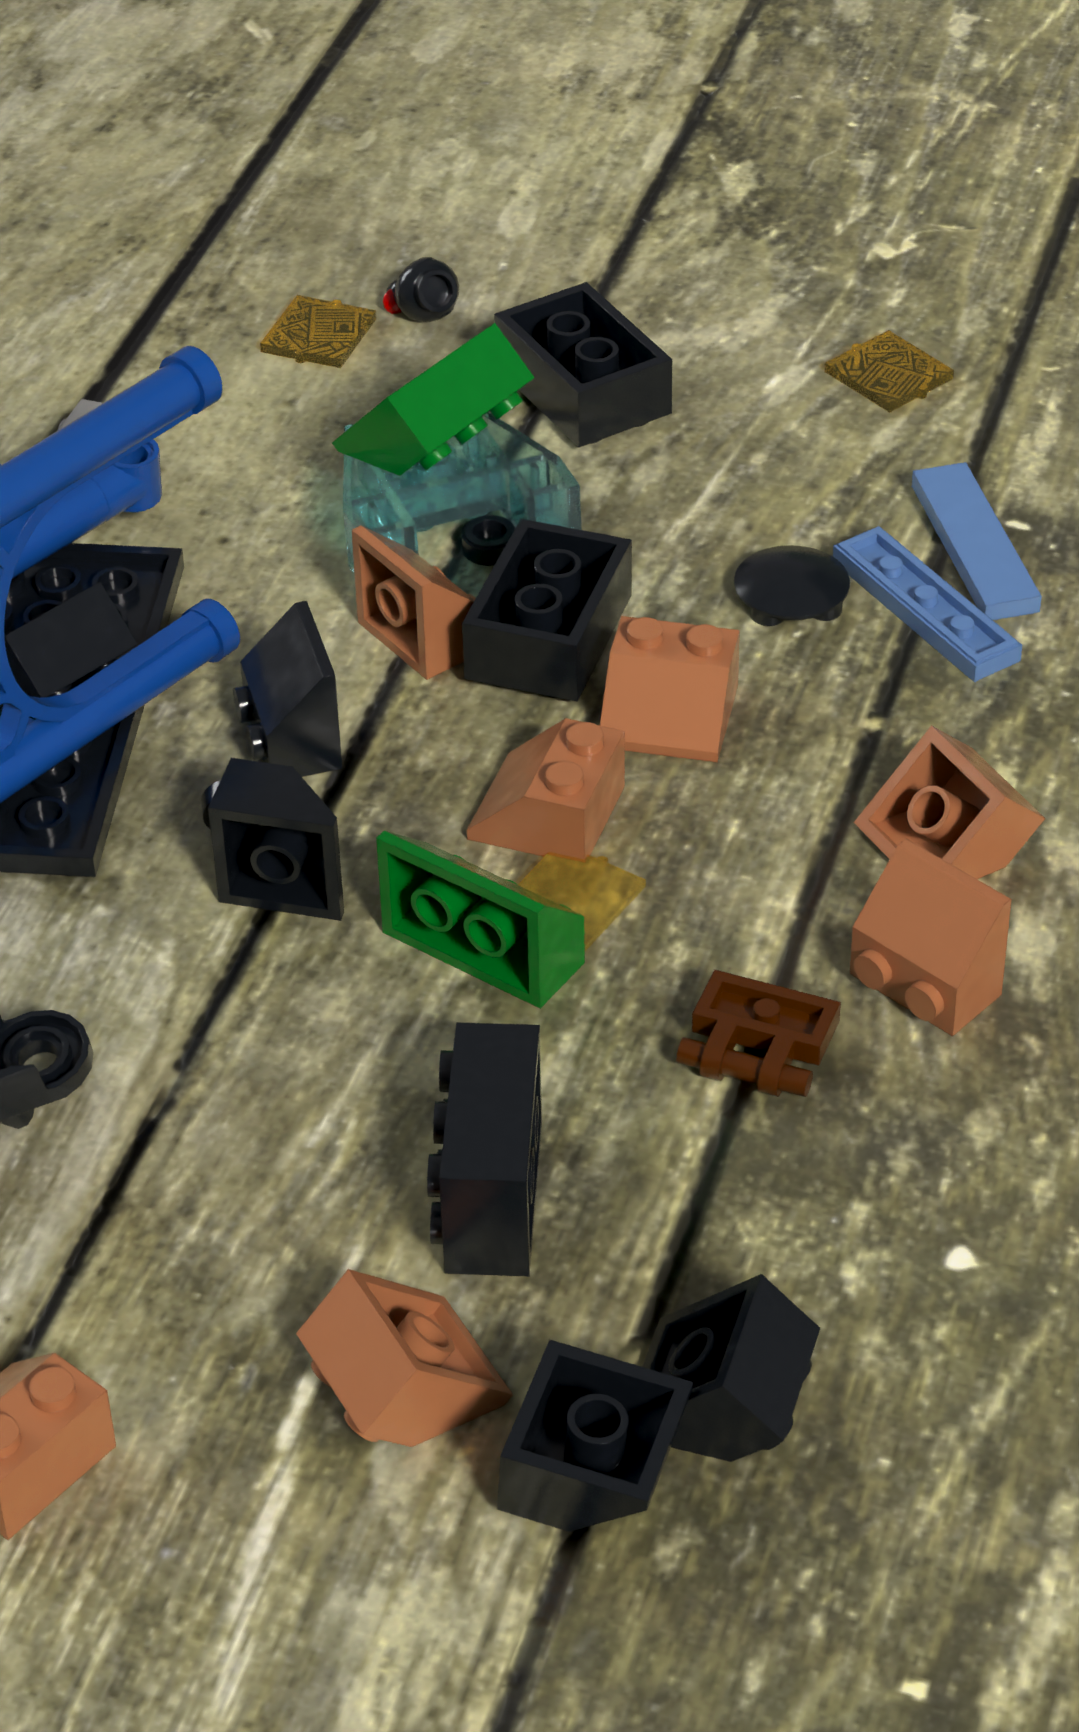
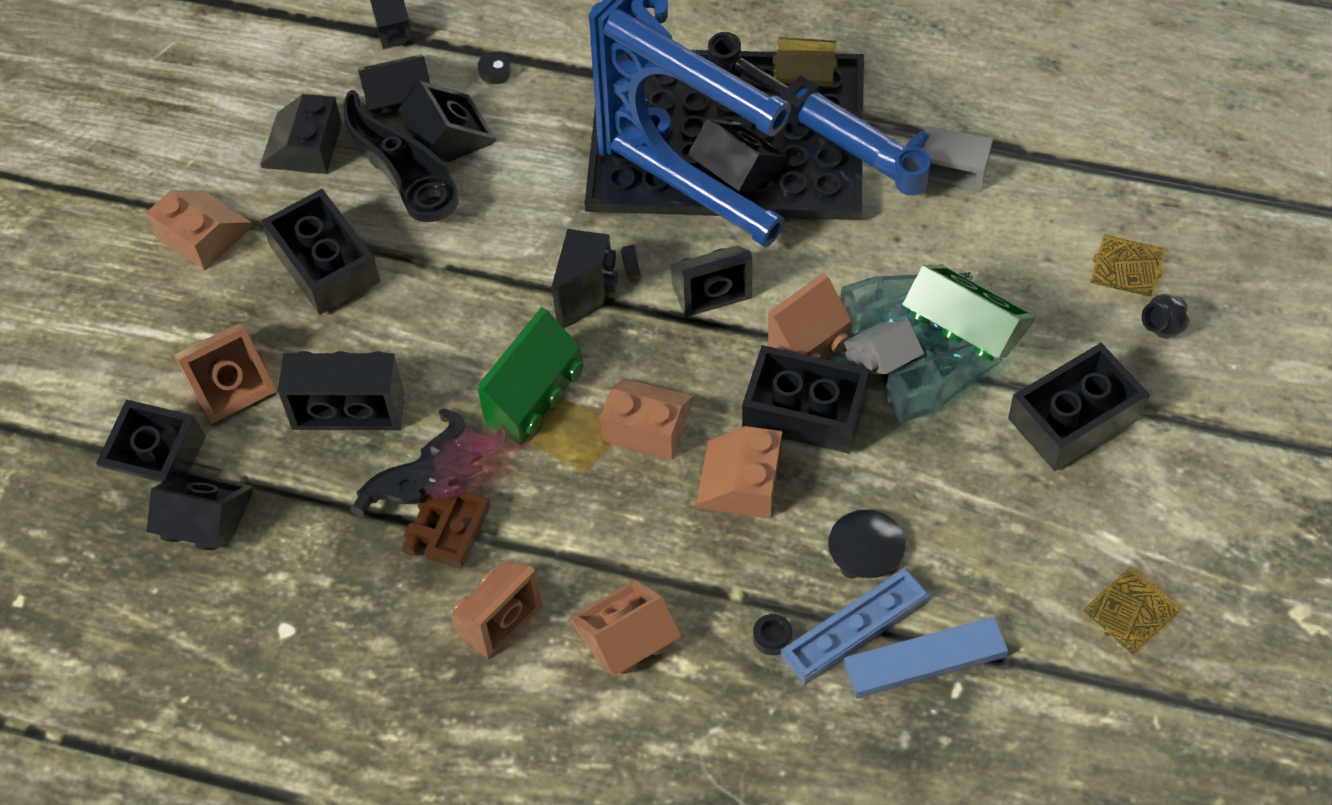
camera: 90 degrees right, 15 degrees up
none -> black brick [261,188,381,315]
none -> piece [350,408,507,517]
none -> black tile [753,614,792,656]
none -> light grey brick [844,320,924,374]

